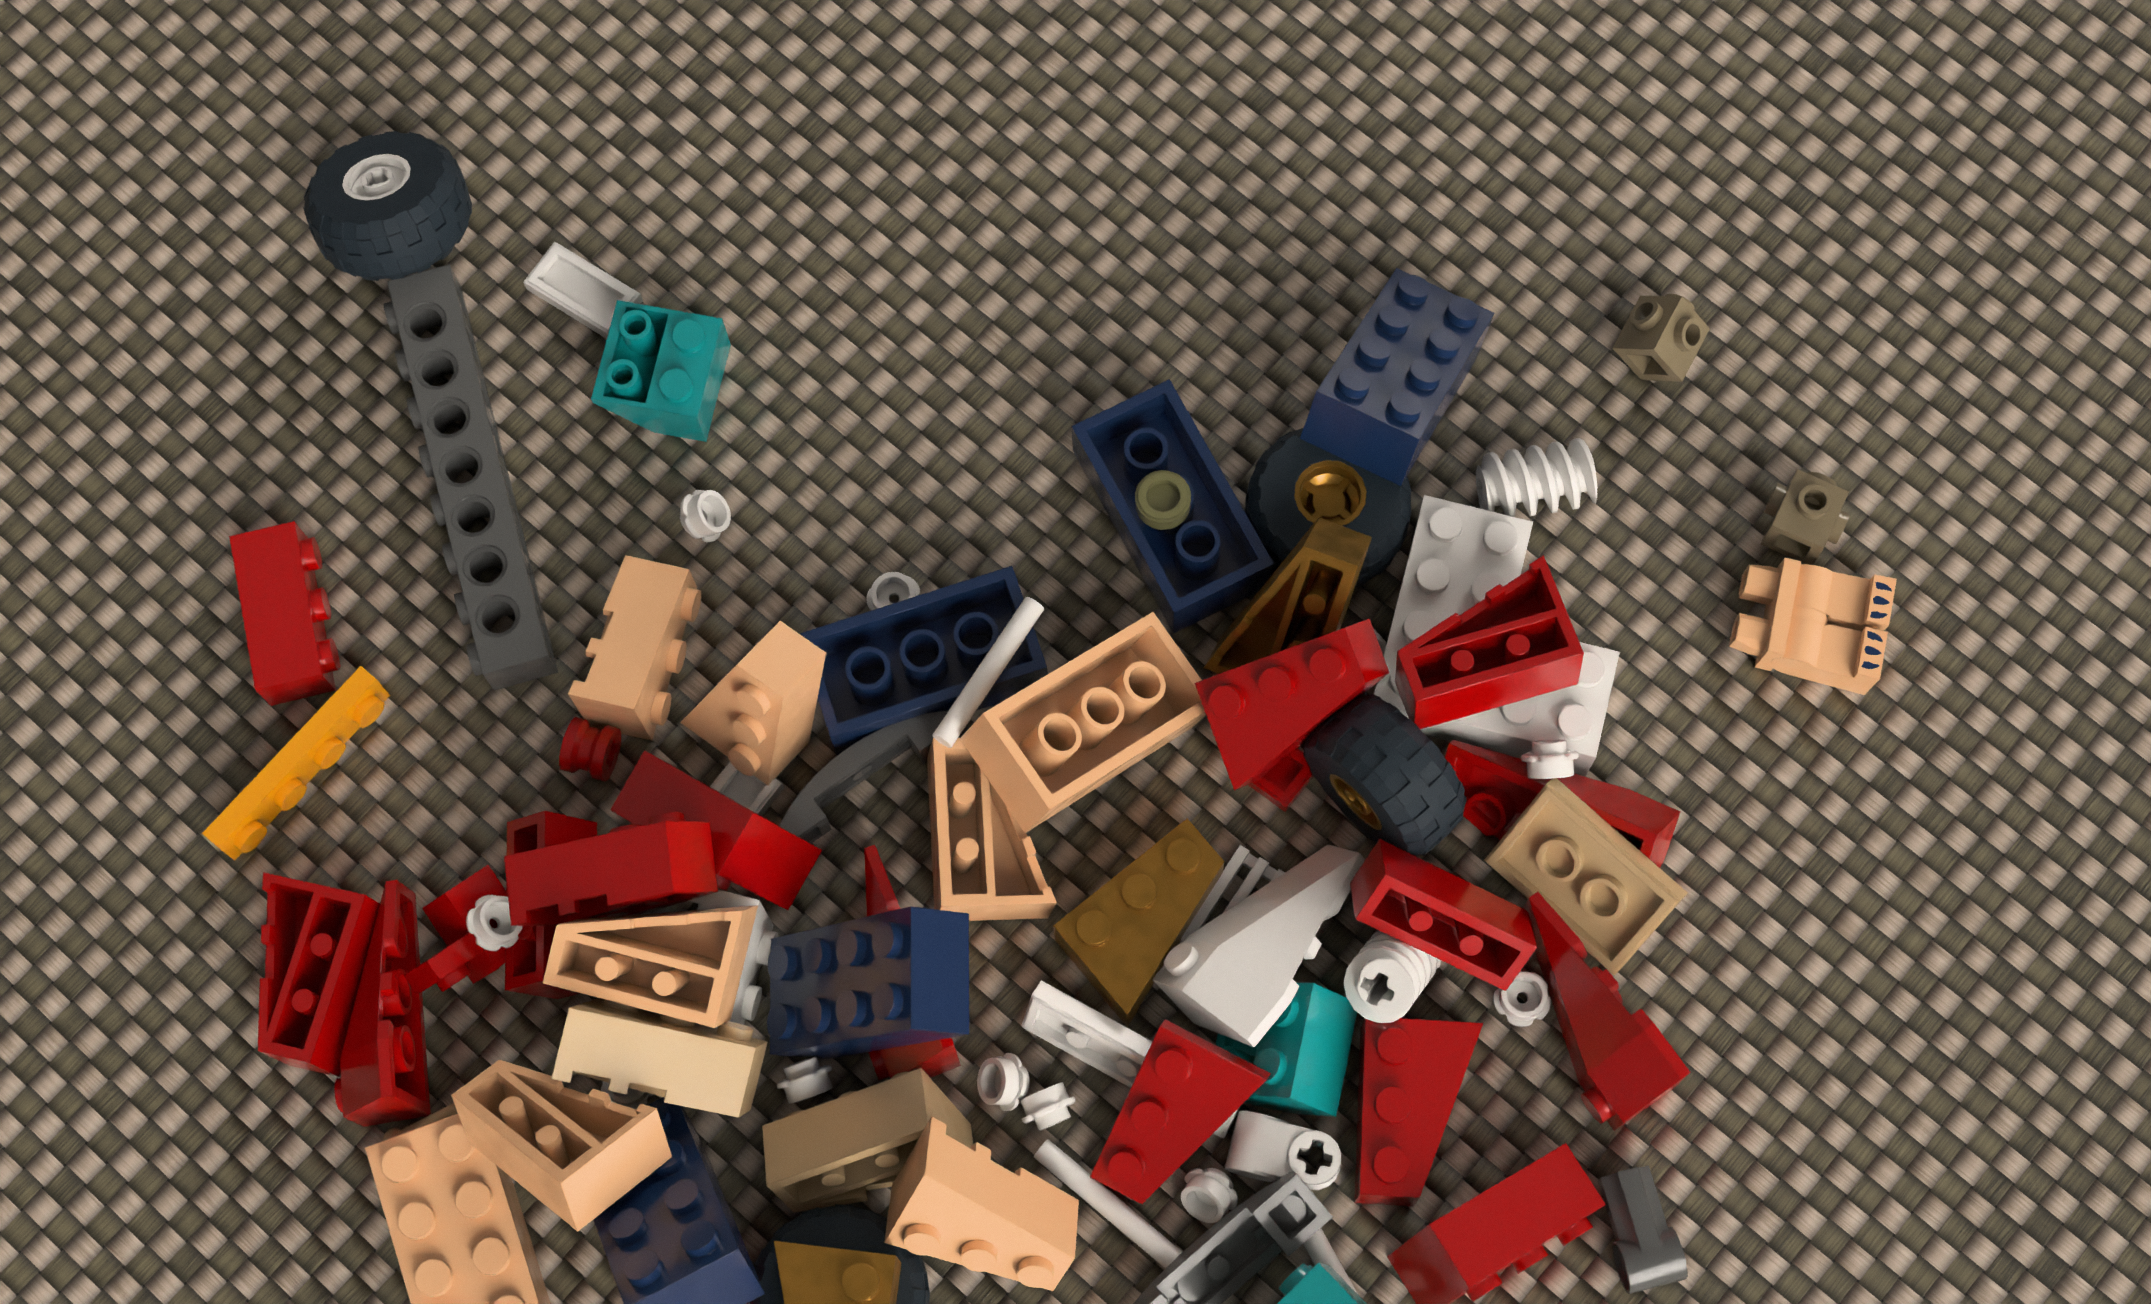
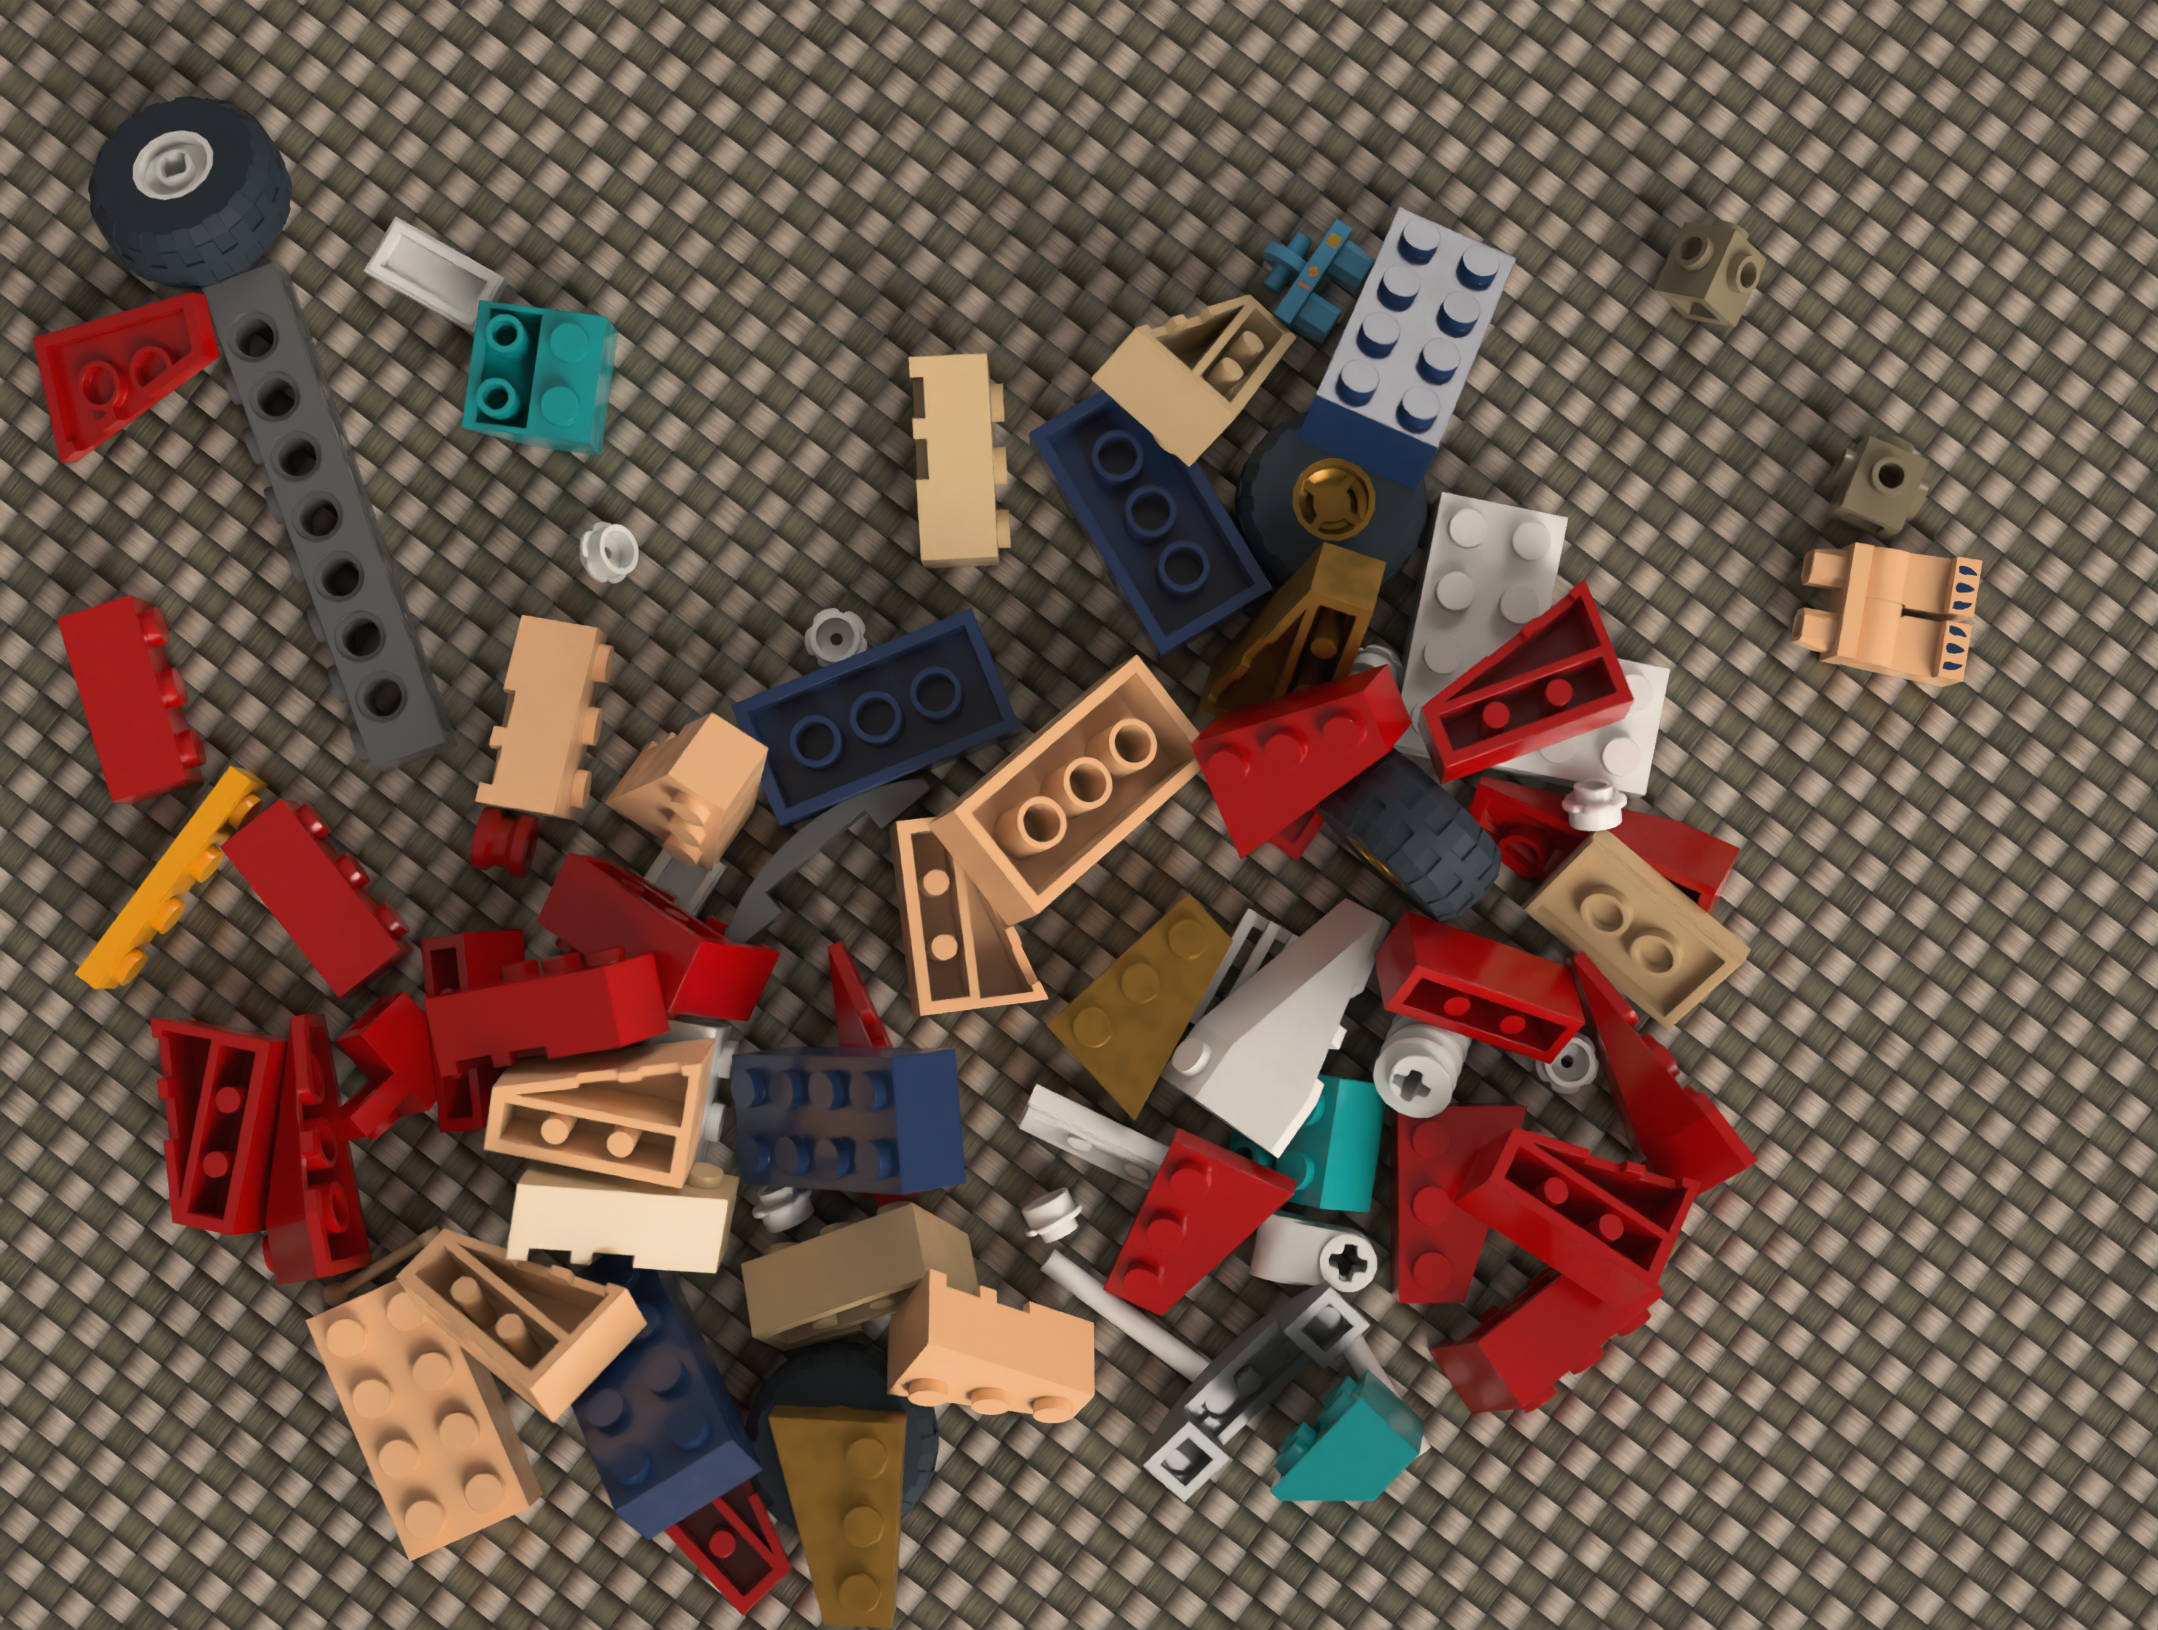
camera: 10 degrees left, 15 degrees up
white plate [466,895,523,951] -> none
white bar [932,597,1044,748] -> none
white plate [977,1053,1030,1111] -> none
olive tile [1135,470,1191,530] -> none
white plate [1181,1168,1238,1223] -> none
white piece [1476,438,1597,517] -> none
dark grey piece [1598,1166,1688,1294] -> none
none -> red wing [33,292,219,463]
none -> red brick [220,798,414,998]
none -> tan wedge [908,353,1011,569]
none -> tan wedge [1091,294,1297,467]
none -> dark azure hips [1261,219,1375,343]
none -> red wedge [1453,1127,1701,1309]

